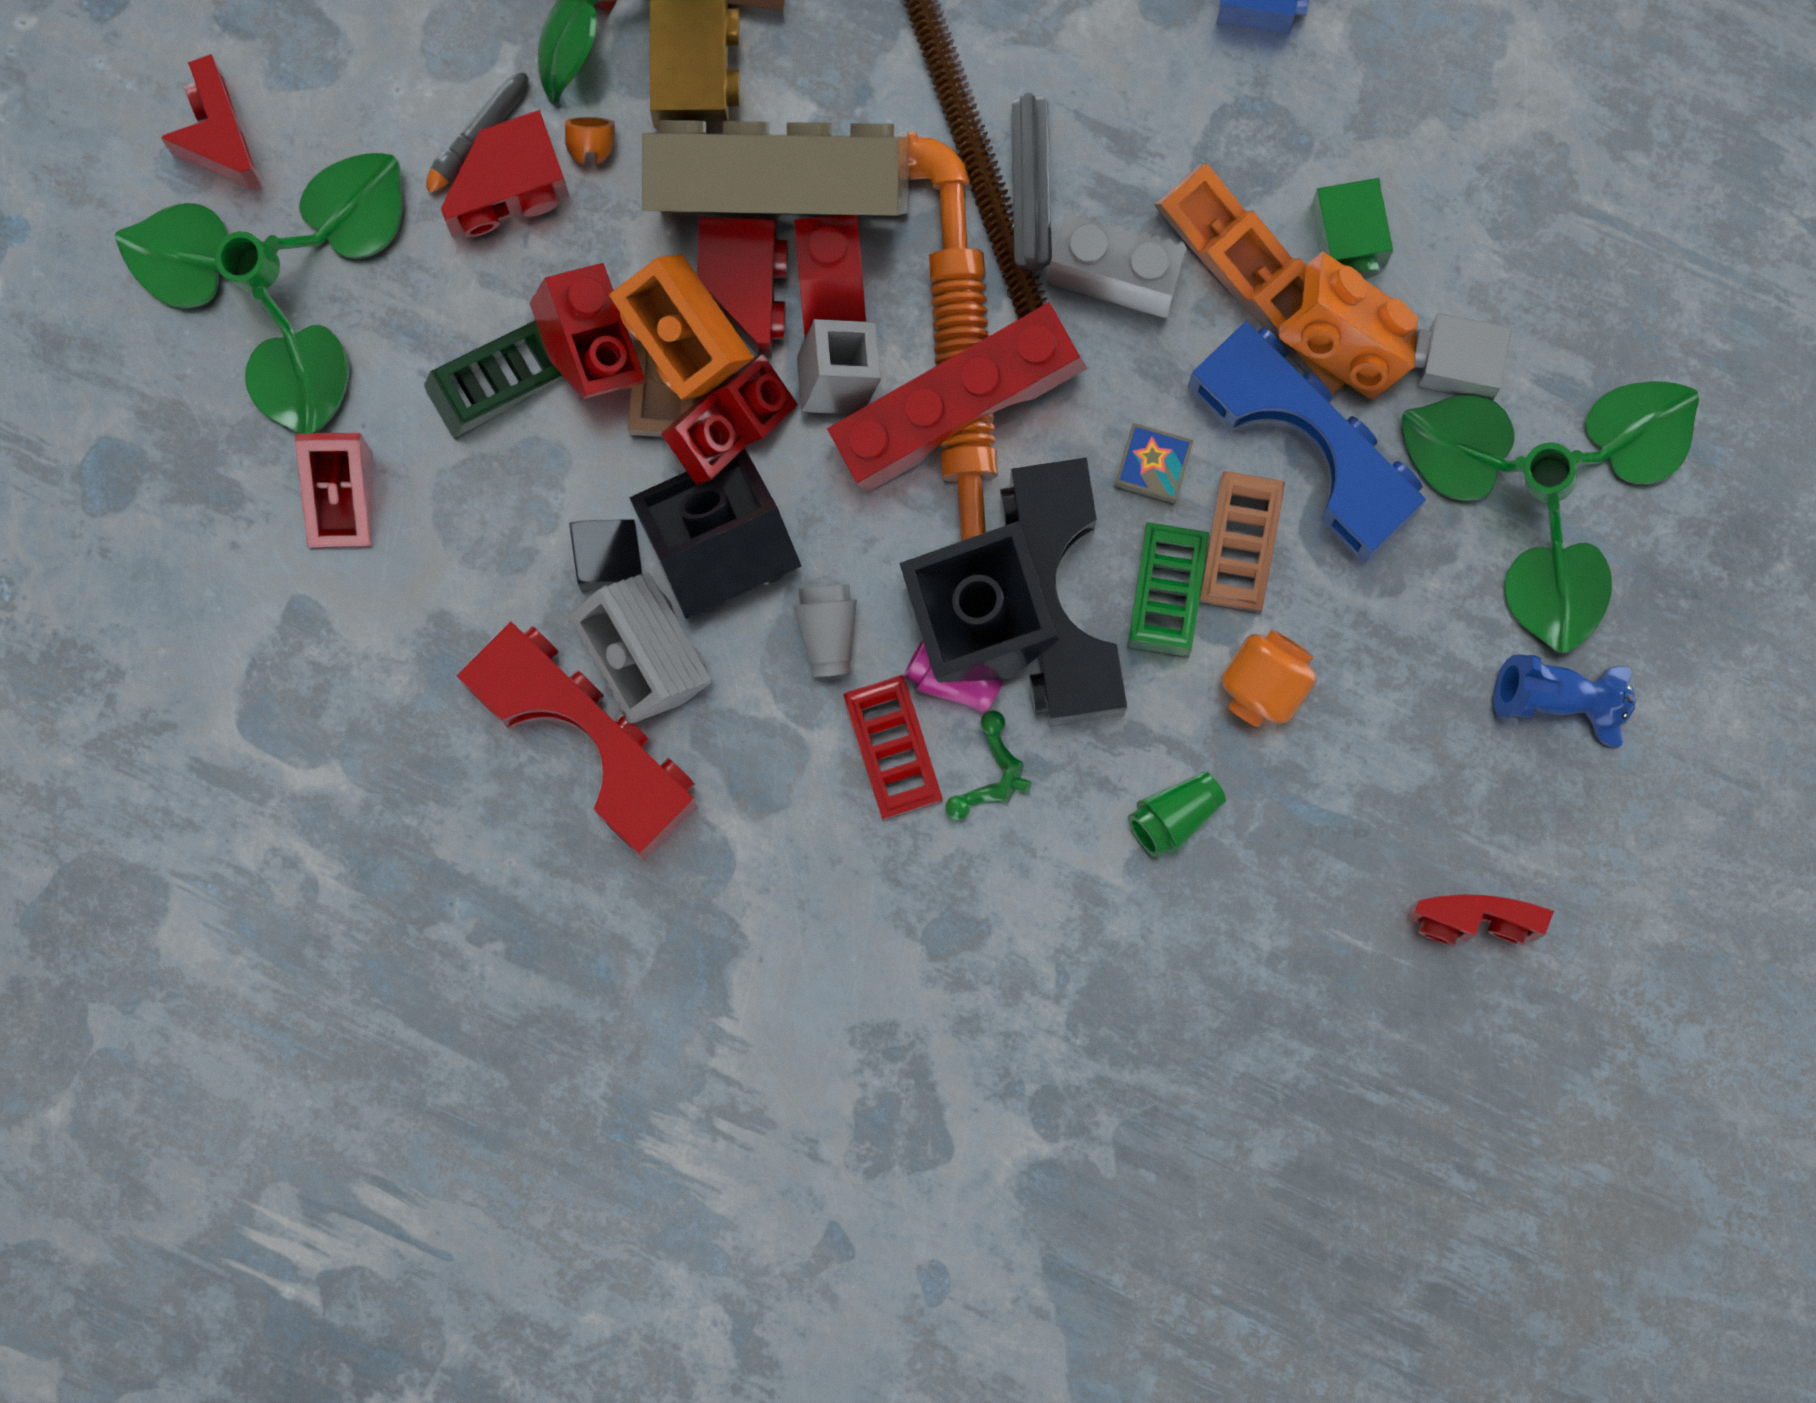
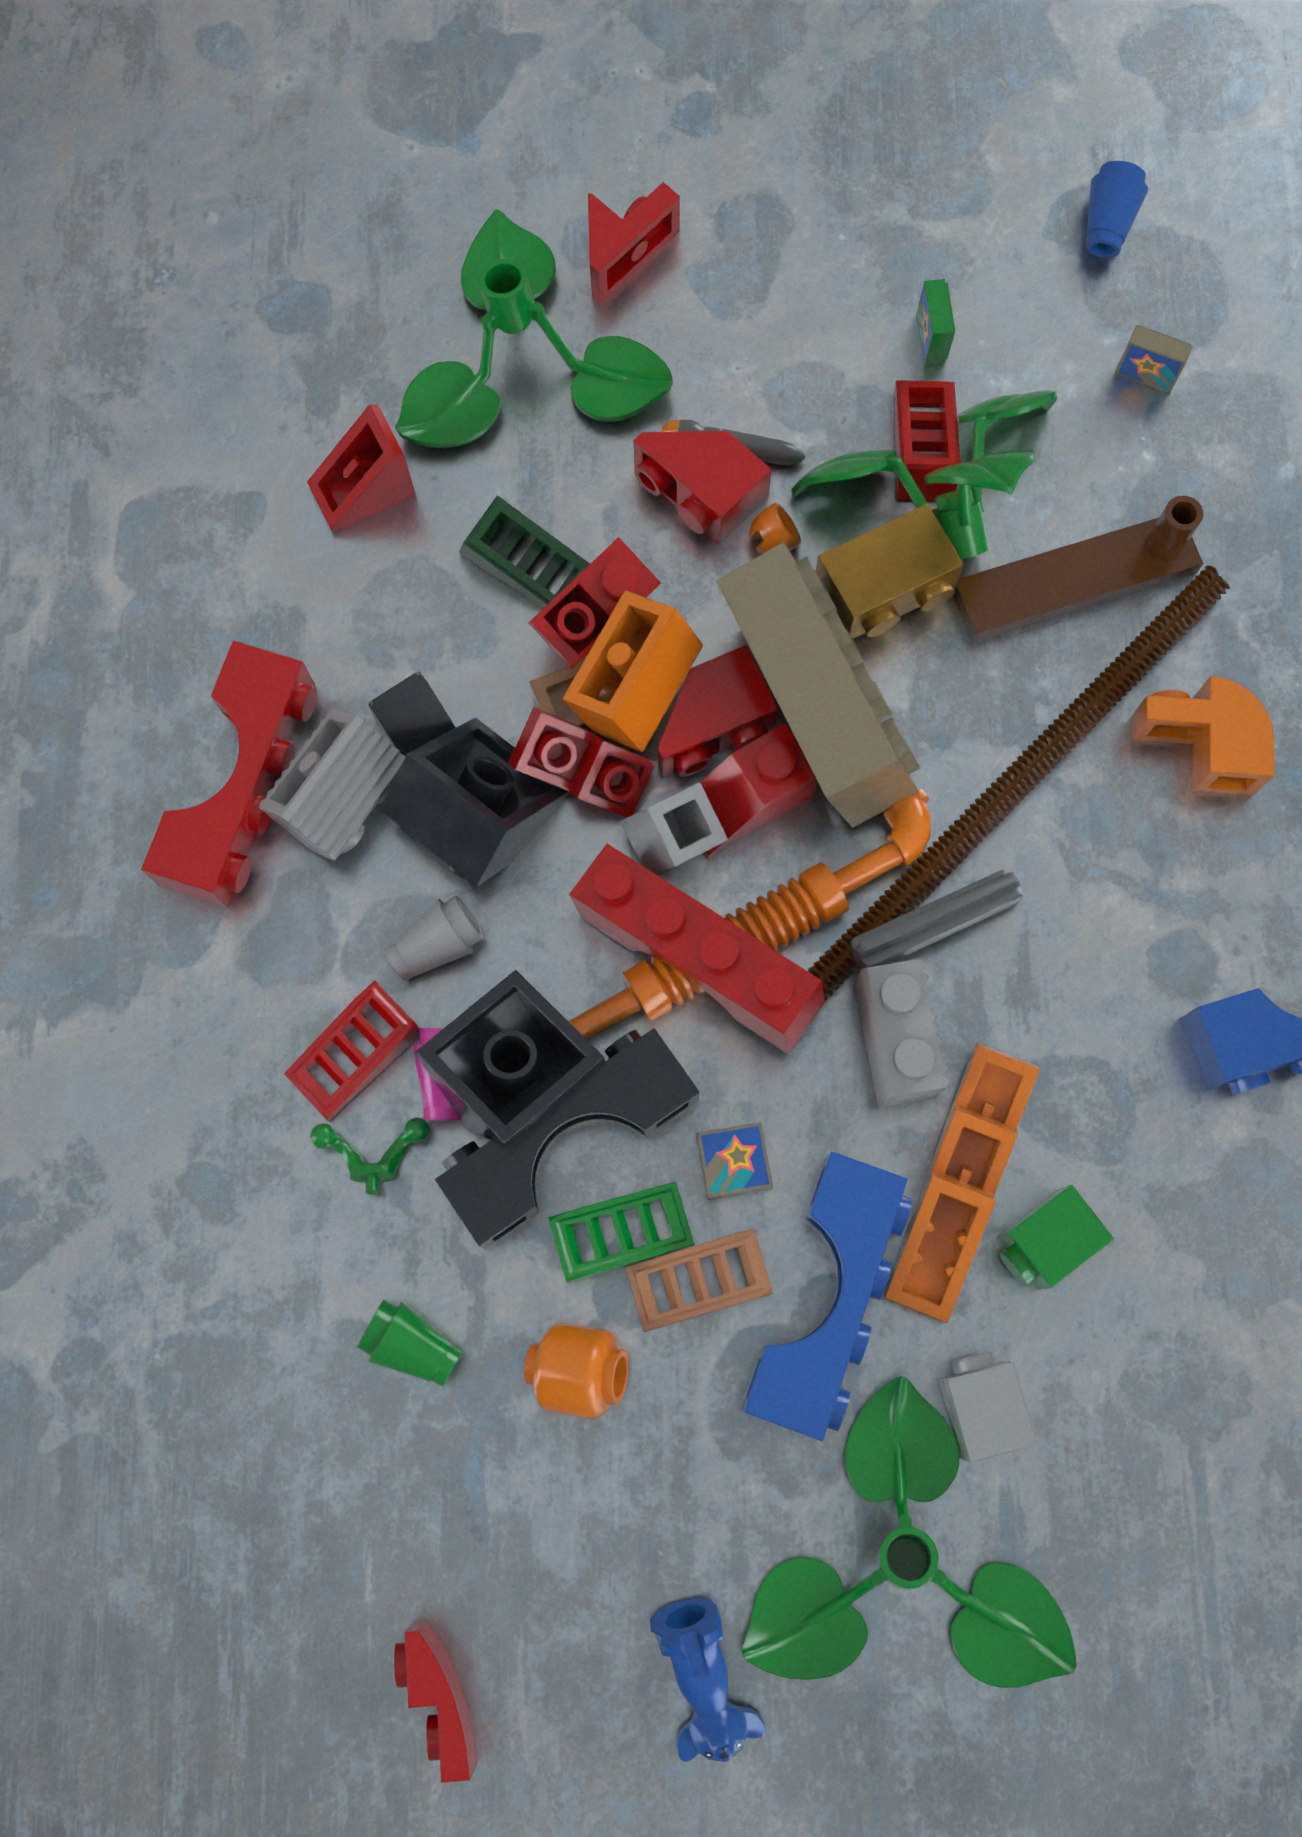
camera: 65 degrees right, 5 degrees down
orange bracket [1279,251,1418,399] -> none

